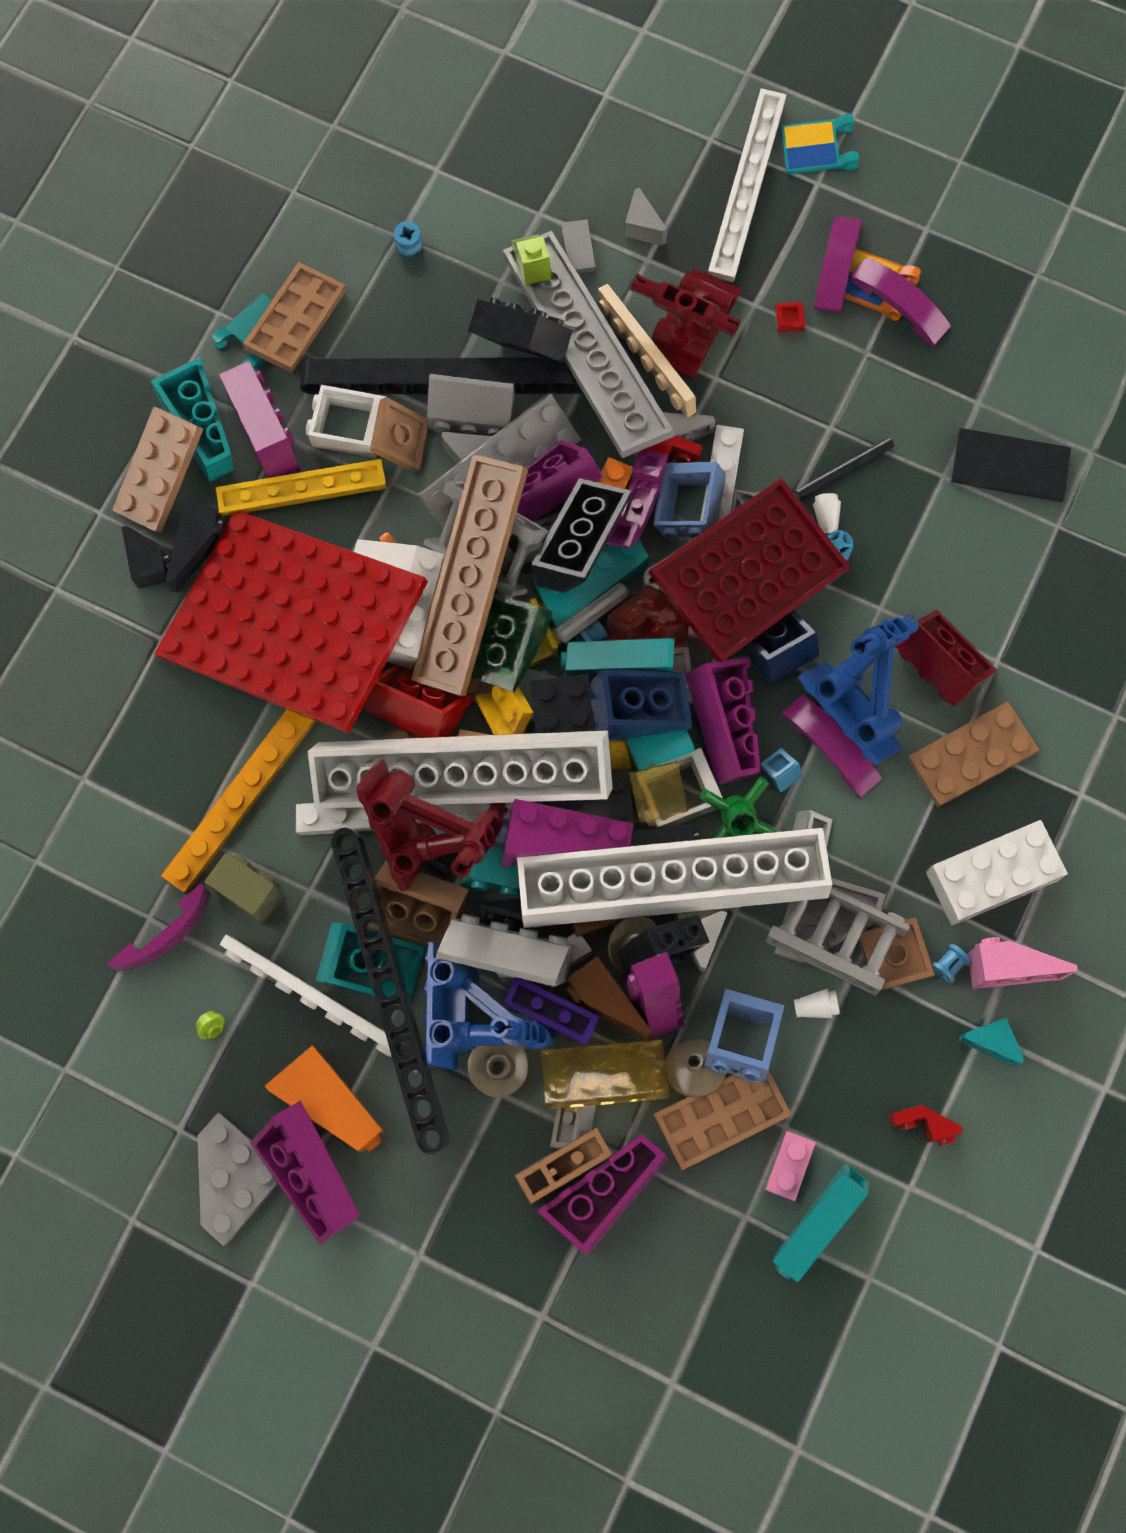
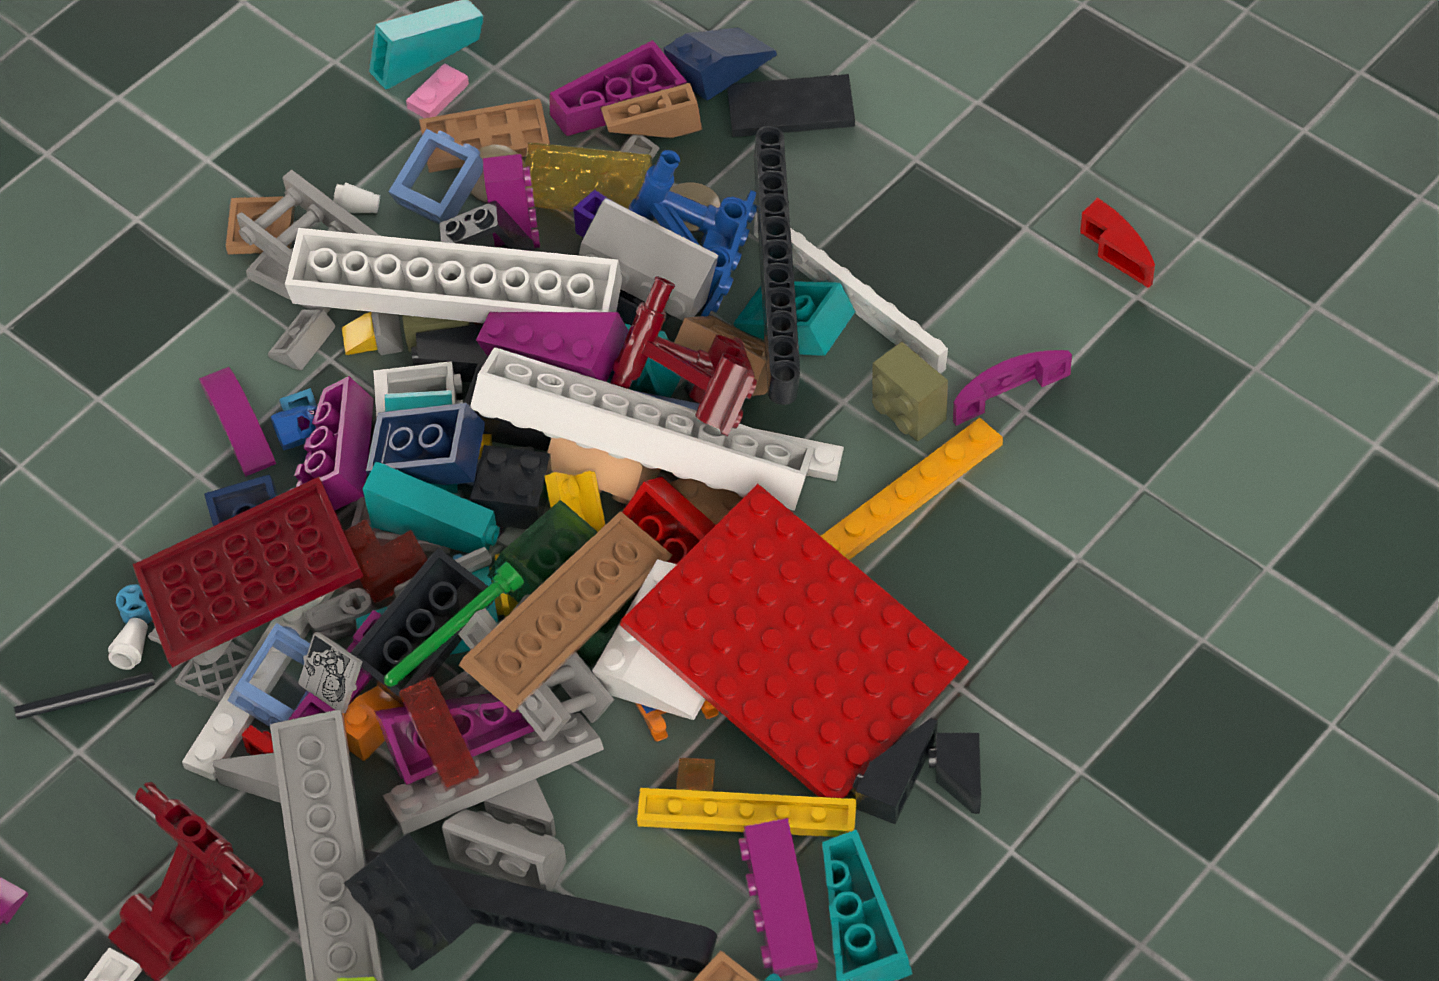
camera: 165 degrees left, 20 degrees down
medium nougat plate [112,407,203,533] -> none
lime plate [195,1011,225,1039] -> none
light grey plate [197,1112,278,1246] -> none
magenta wedge [250,1100,360,1245] -> none
orange slope [265,1045,385,1152] -> none
white window [306,385,386,459] -> none
medium nougat plate [370,397,428,473] -> none
reddish brown slope [566,957,652,1042] -> none
tan plate [598,284,697,418] -> none
clear yellow piece [629,761,688,823] -> none
green bar [700,776,777,838] -> none
red tile [775,302,805,333] -> none
blue plate [798,615,919,765] -> none
red slope [887,1105,963,1146] -> none
dark red slope [894,609,997,707] -> none
medium nougat plate [907,701,1039,808] -> none
white brick [926,820,1068,926] -> none
dark azure bush [932,943,971,984] -> none
teal slope [958,1017,1024,1067] -> none
bright pink slope [967,937,1078,989] -> none
none -> blue rock [271,405,317,450]
none -> piece [298,632,362,713]
none -> green piece [384,562,525,687]
none -> clear red plate [399,676,479,791]
none -> dark blue slope [663,27,777,101]
none -> clear orange plate [676,758,716,792]
none -> black tile [727,74,855,137]
none -> red slope [1080,198,1155,288]

